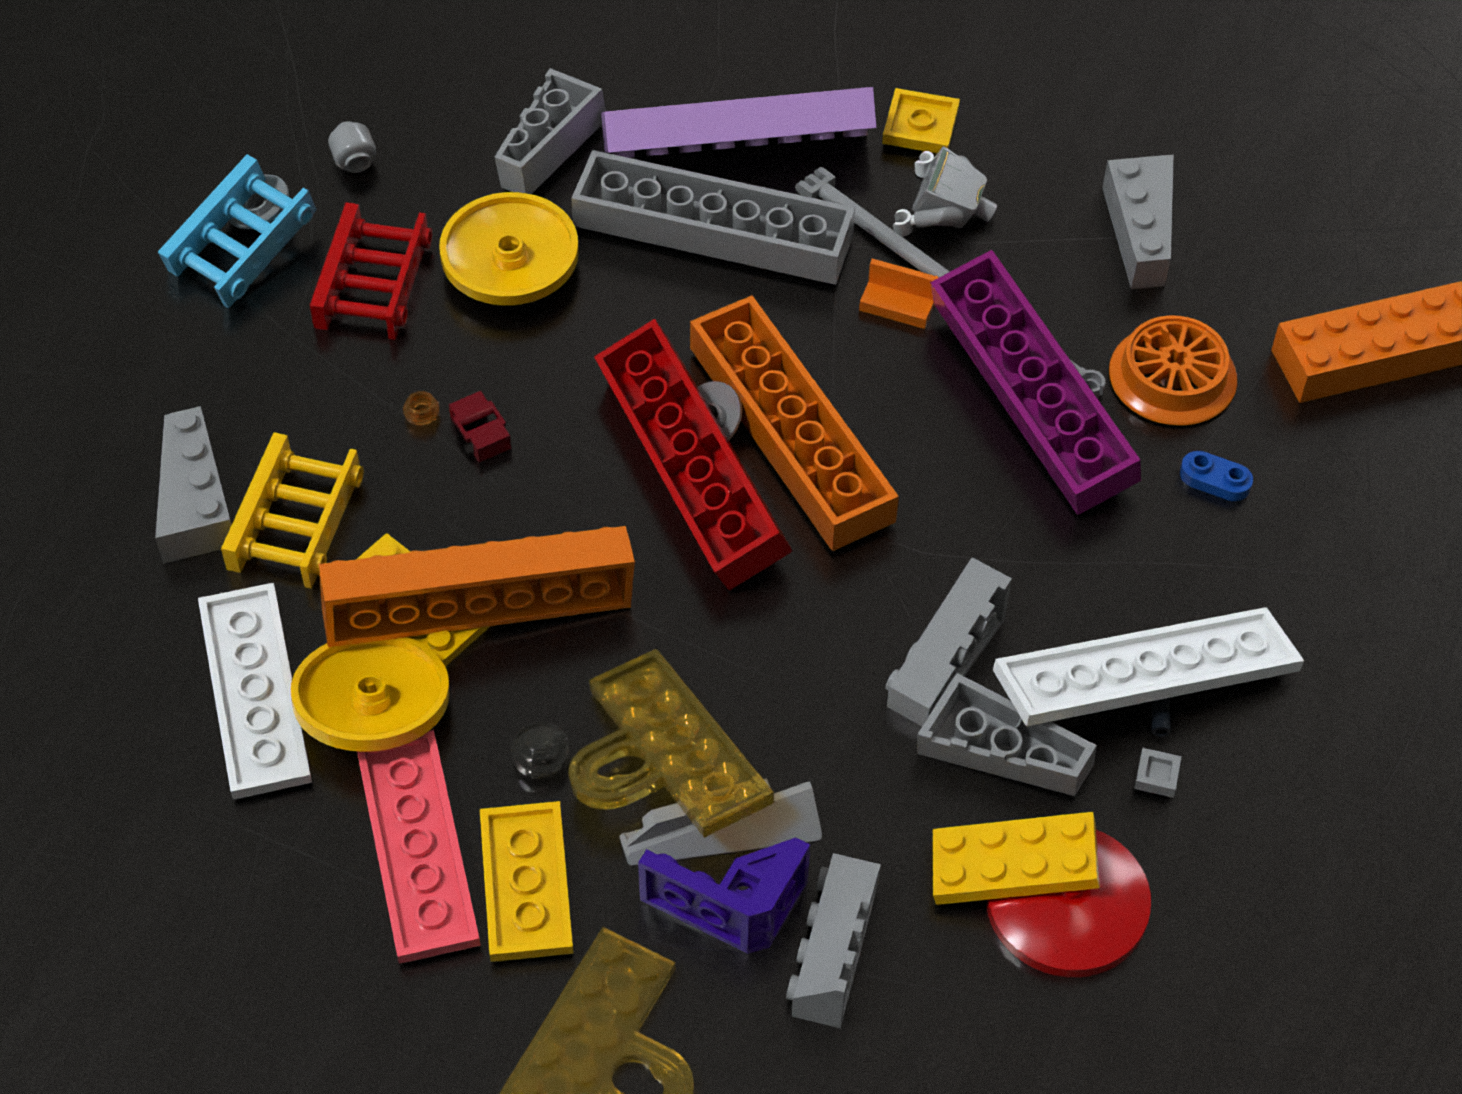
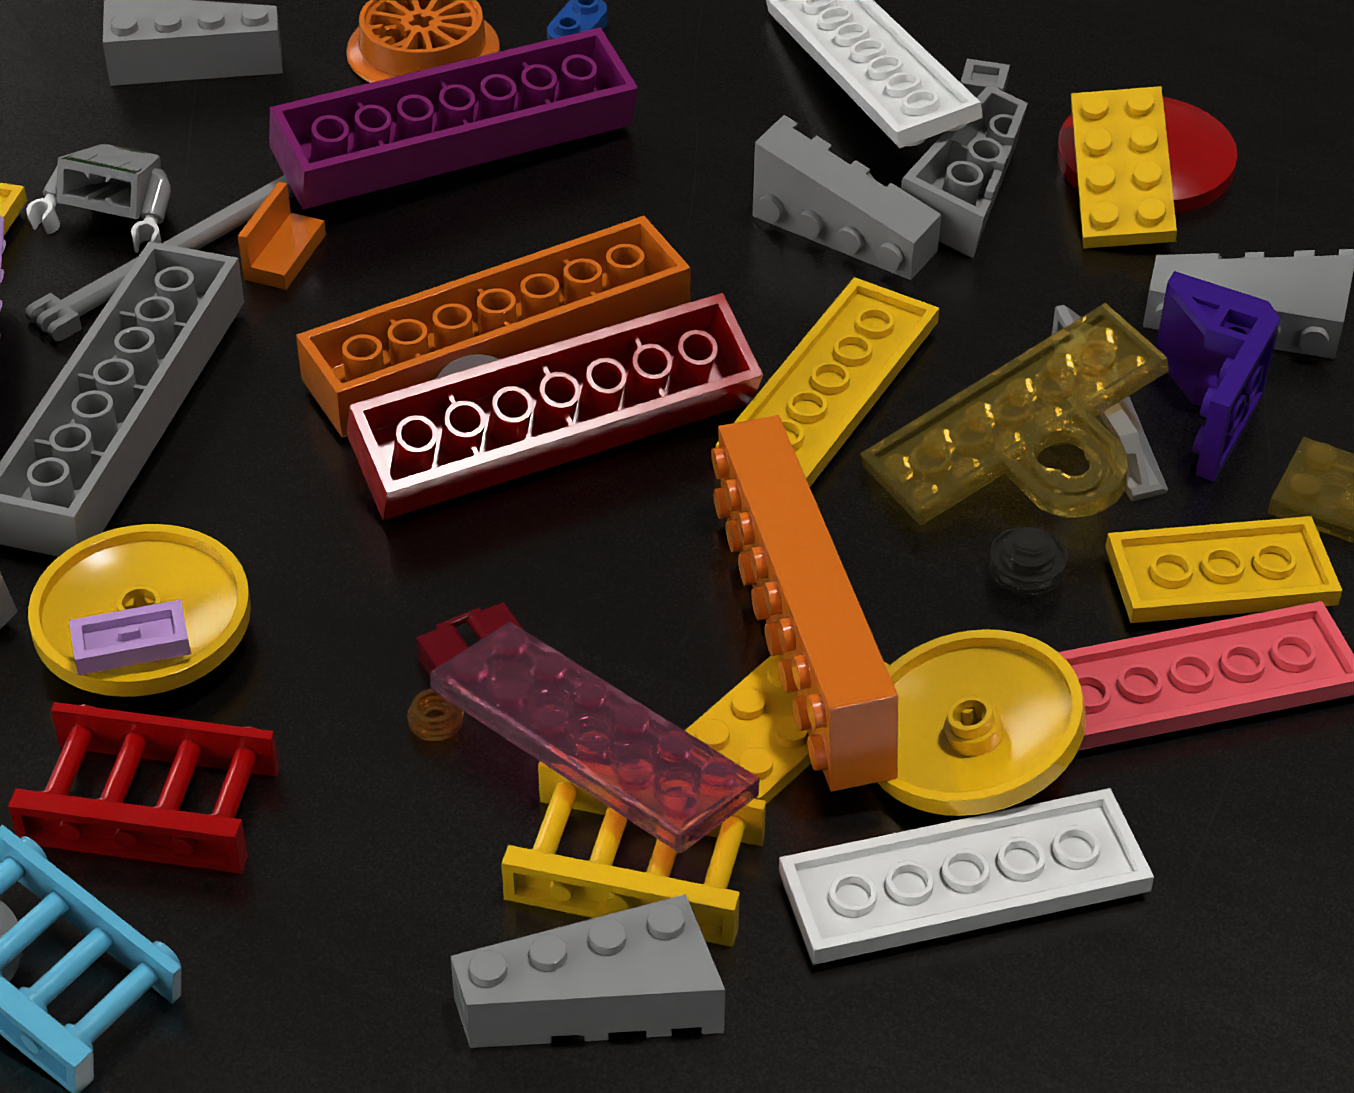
camera: 90 degrees left, 10 degrees down
none -> lavender plate [69,600,191,675]
none -> clear pink plate [430,622,760,854]
none -> yellow plate [715,277,939,487]

